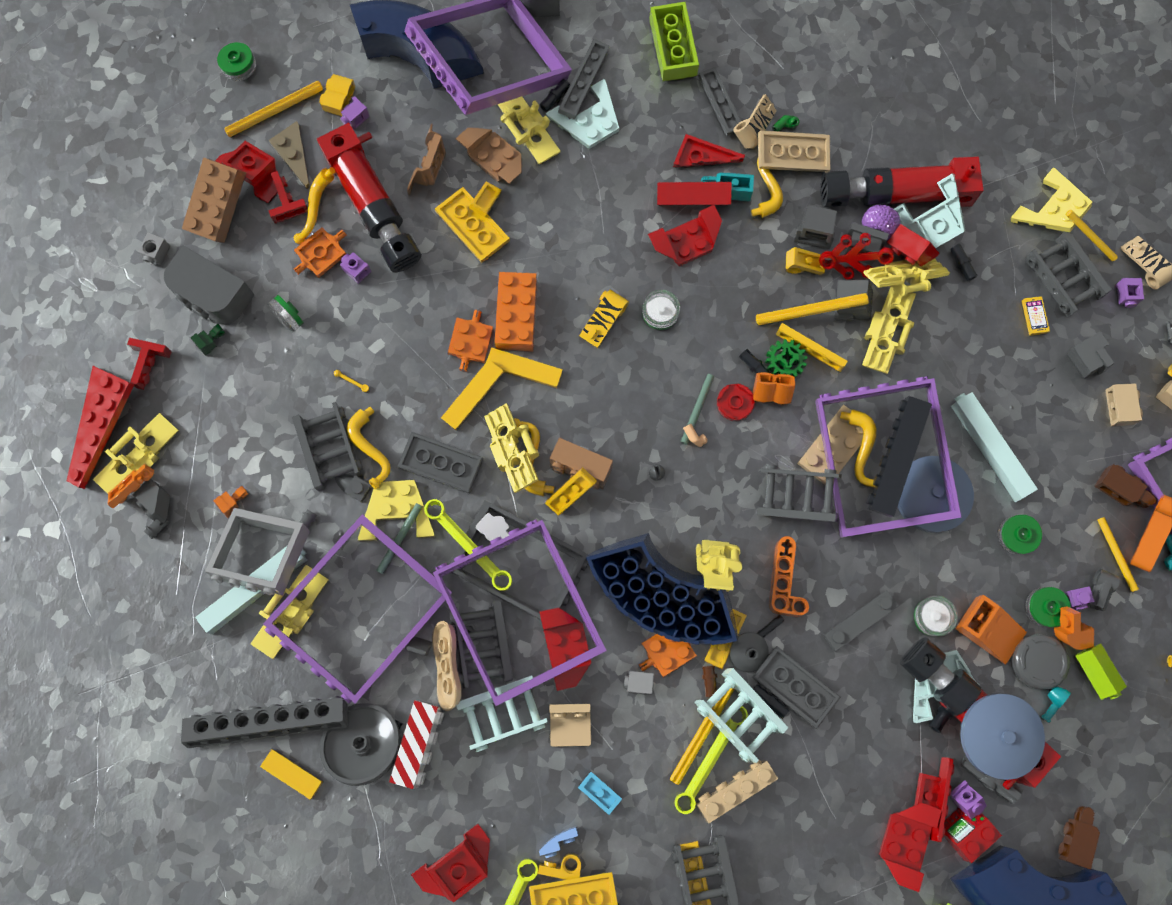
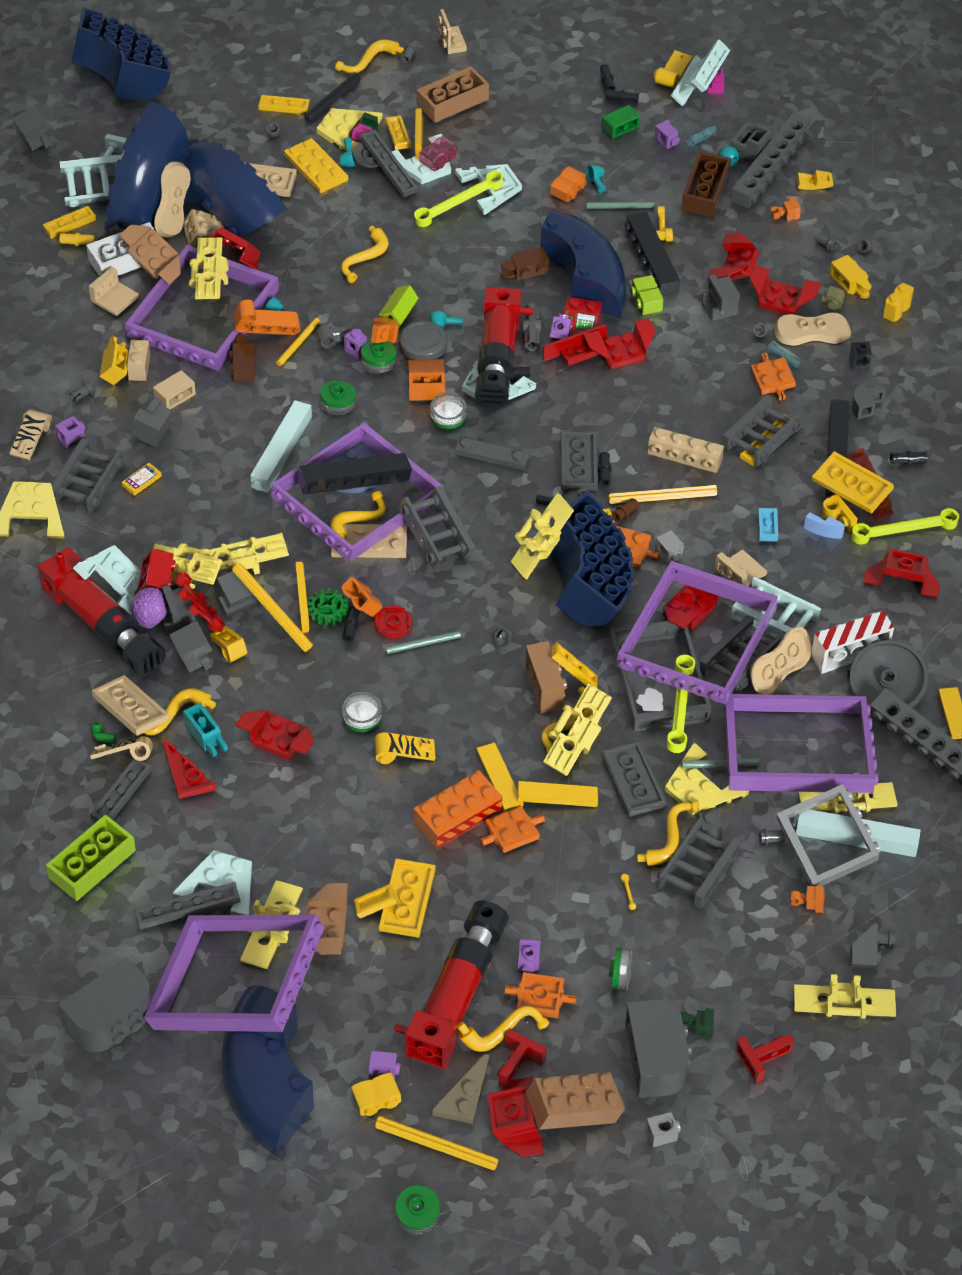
camera: 130 degrees left, 25 degrees down
wing [66,366,134,489] -> none
orange hinge [108,464,154,508] -> none
medium nougat piece [407,124,446,195] -> none
red panel [657,182,732,205] -> none
neon yellow piece [674,706,748,814] -> none
light nougat arm [683,424,708,447] -> none
light aqua fence [694,668,788,763] -> none
orange beam [769,536,809,617] -> none
black pin [950,244,978,282] -> none
sand blue dish [960,694,1045,780] -> none
yellow bar [1066,210,1118,261] -> none

